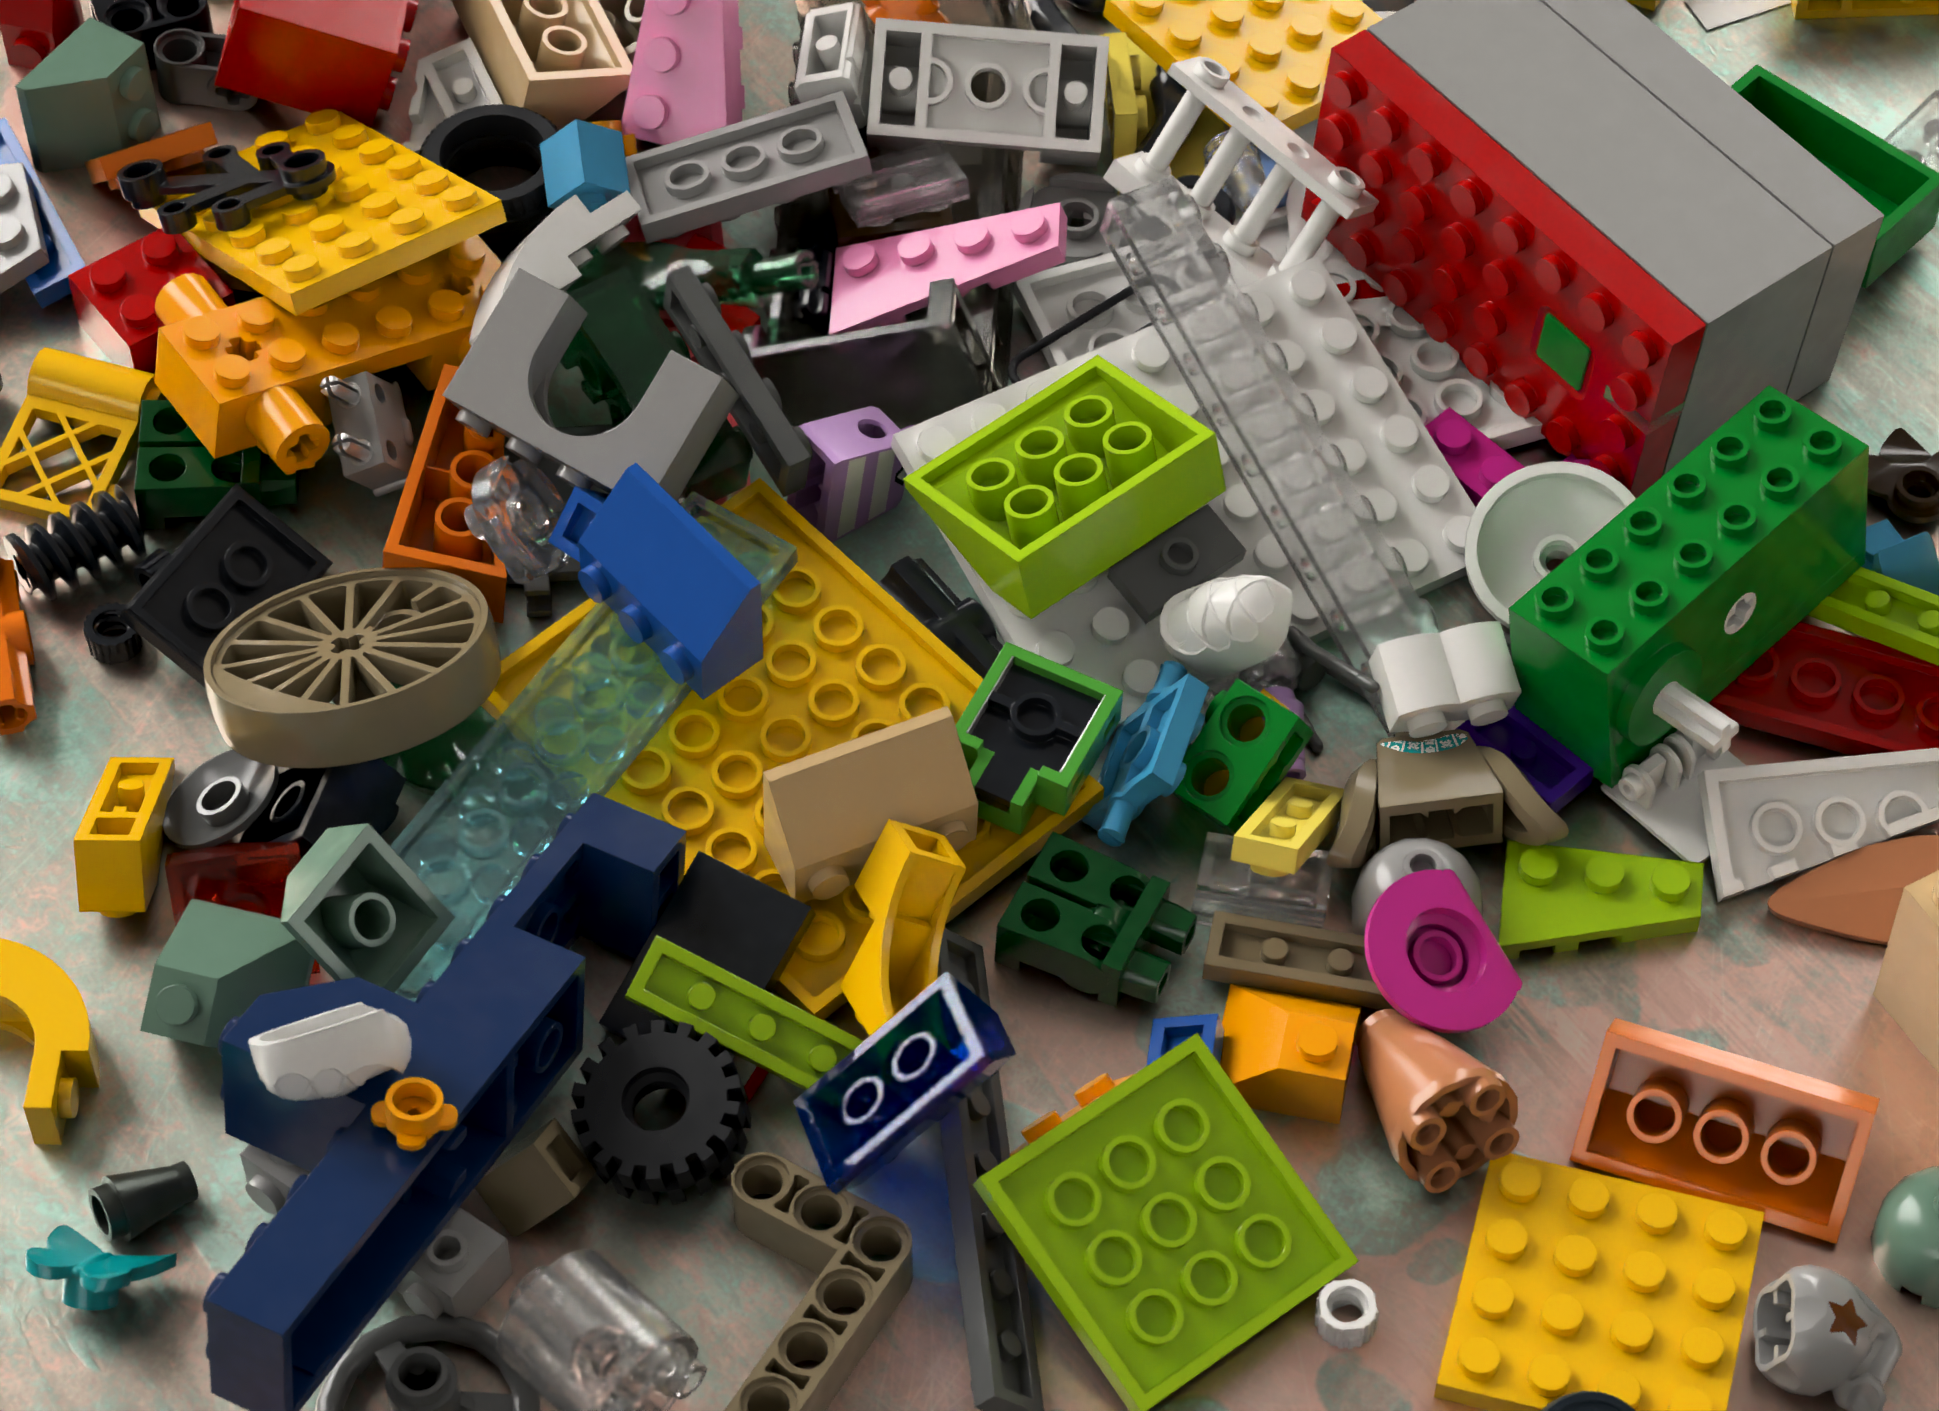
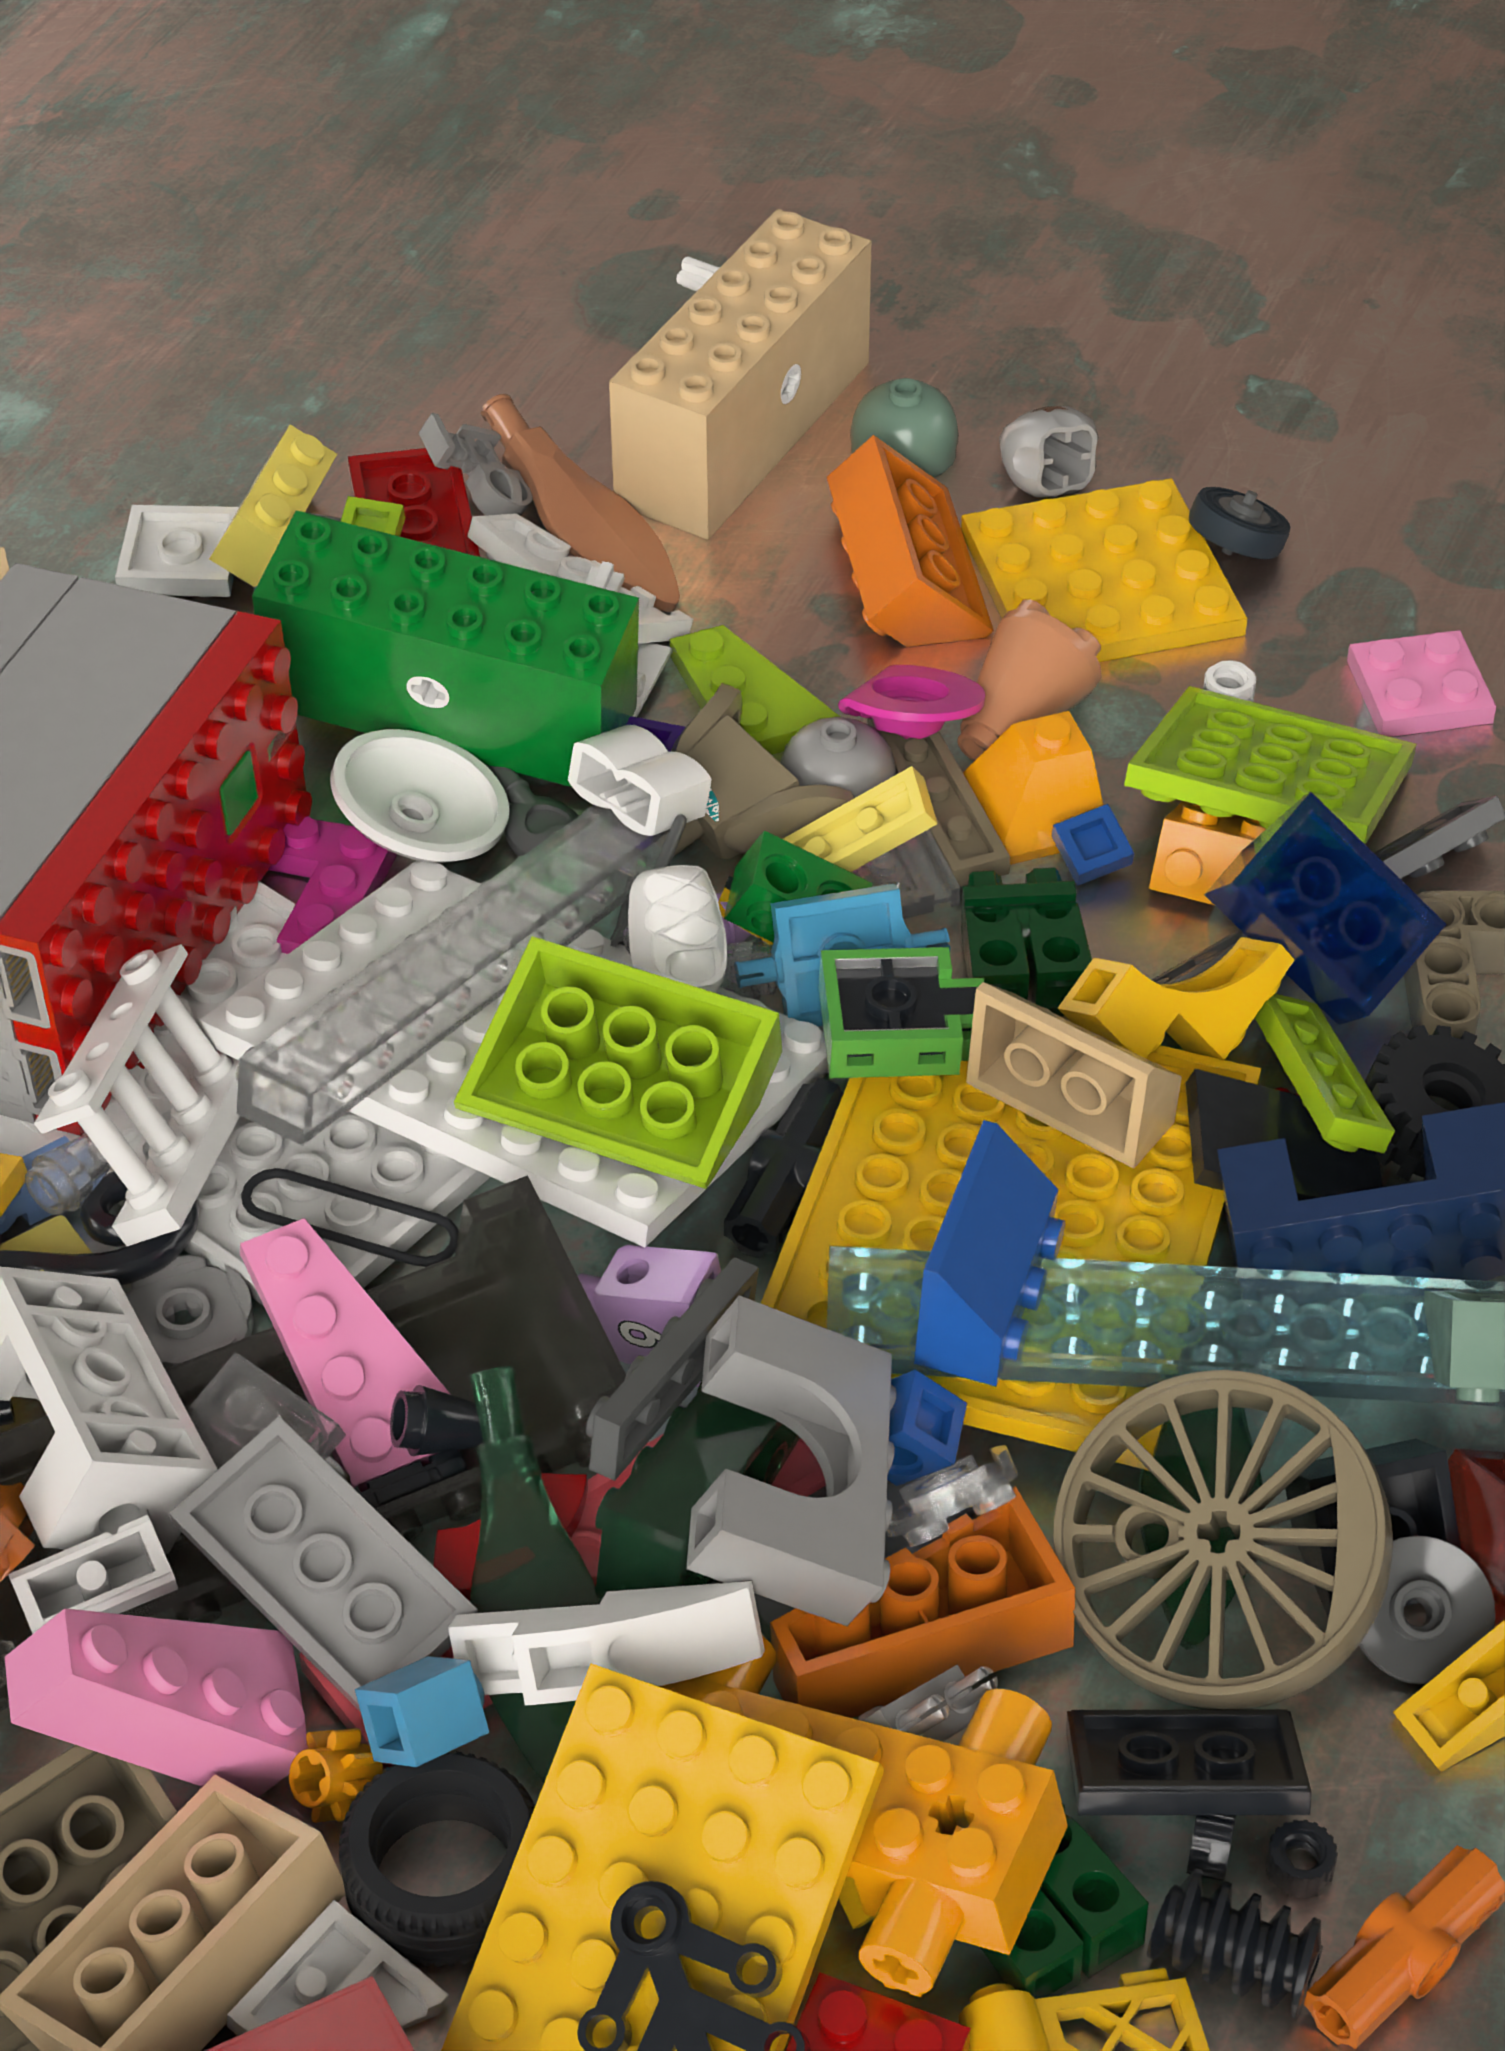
camera: 120 degrees left, 5 degrees down
none -> black cone [390,1385,501,1456]

